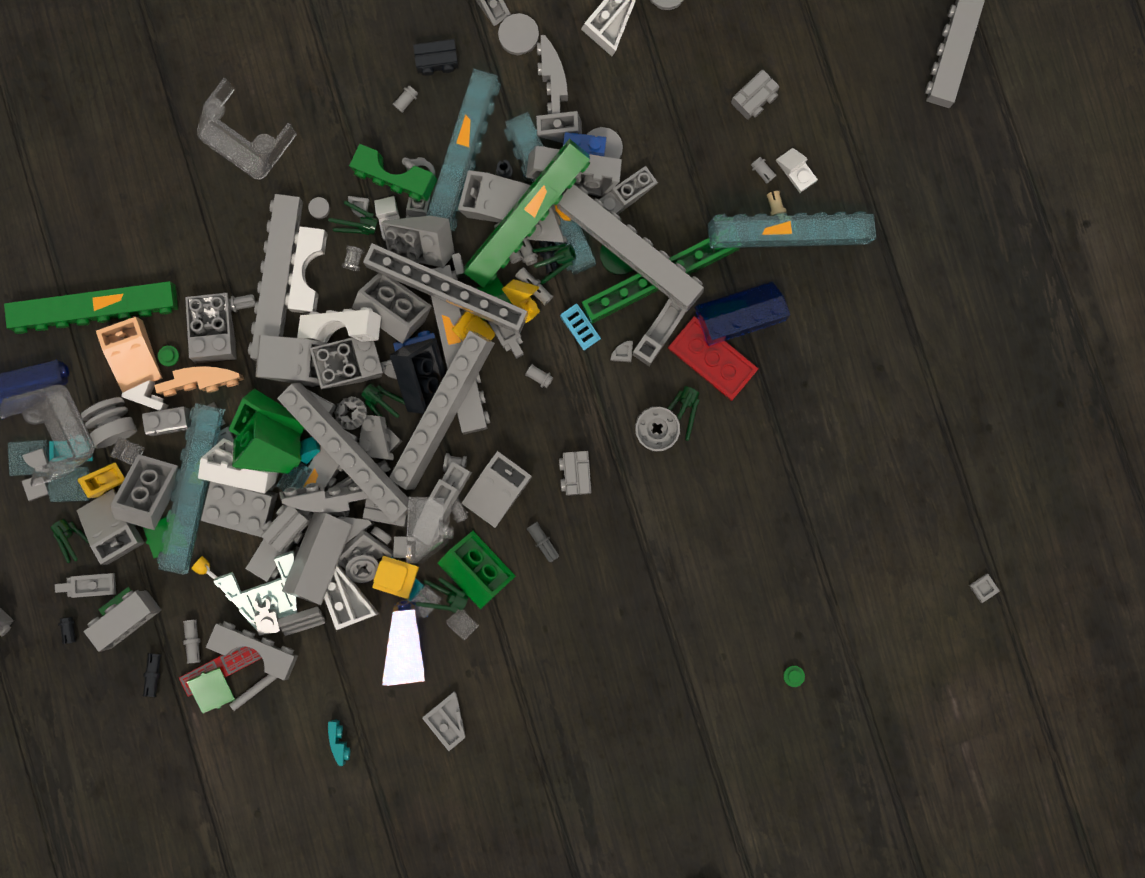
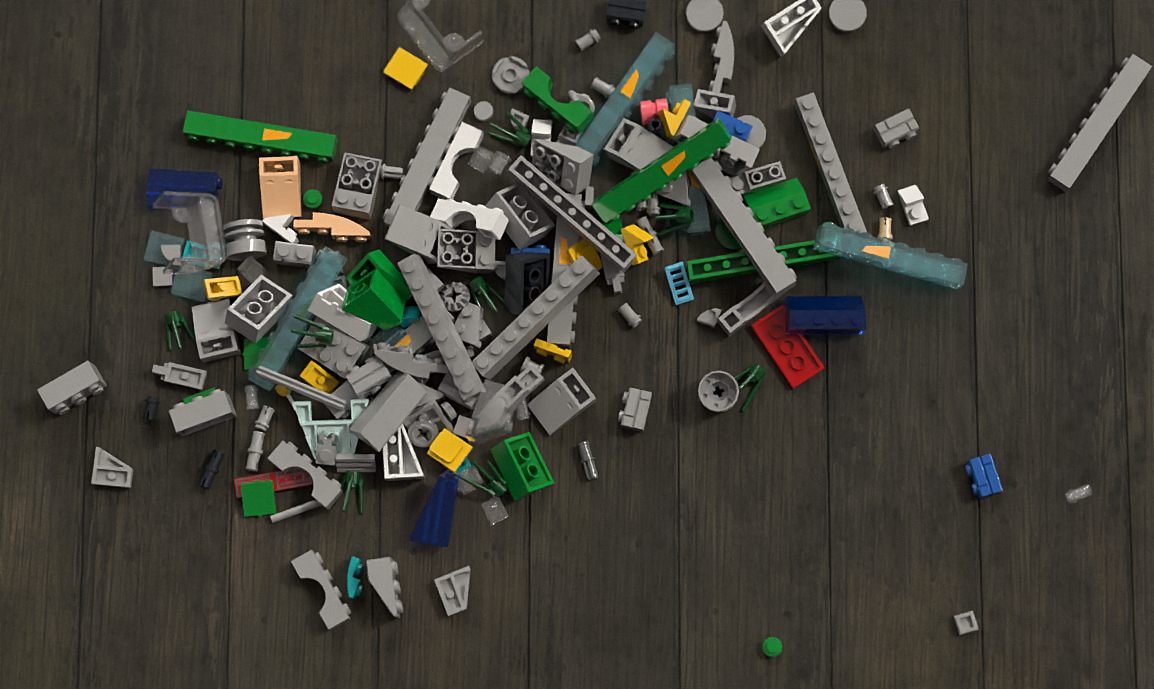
camera: 20 degrees right, 5 degrees down
none -> light grey wing [91,447,133,488]
none -> clear pin [243,385,259,410]
none -> light grey pin [255,405,275,431]
none -> light grey axle [256,366,347,410]
none -> dark green plant [291,314,334,348]
none -> light grey arch [291,550,351,631]
none -> yellow slope [300,361,339,394]
none -> dark green plant [334,471,364,514]
none -> light grey slope [367,557,403,618]
none -> yellow piece [383,47,428,90]
none -> clear slope [468,146,496,174]
none -> light grey tile [492,56,529,94]
none -> yellow wing [533,338,572,364]
none -> light grey pin [591,78,616,99]
none -> coral wheel [640,98,668,126]
none -> yellow slope [659,99,691,138]
none -> green slope [743,178,811,229]
none -> light grey brick [794,92,867,243]
none -> blue brick [965,453,1003,499]
none -> clear pin [1065,484,1092,504]

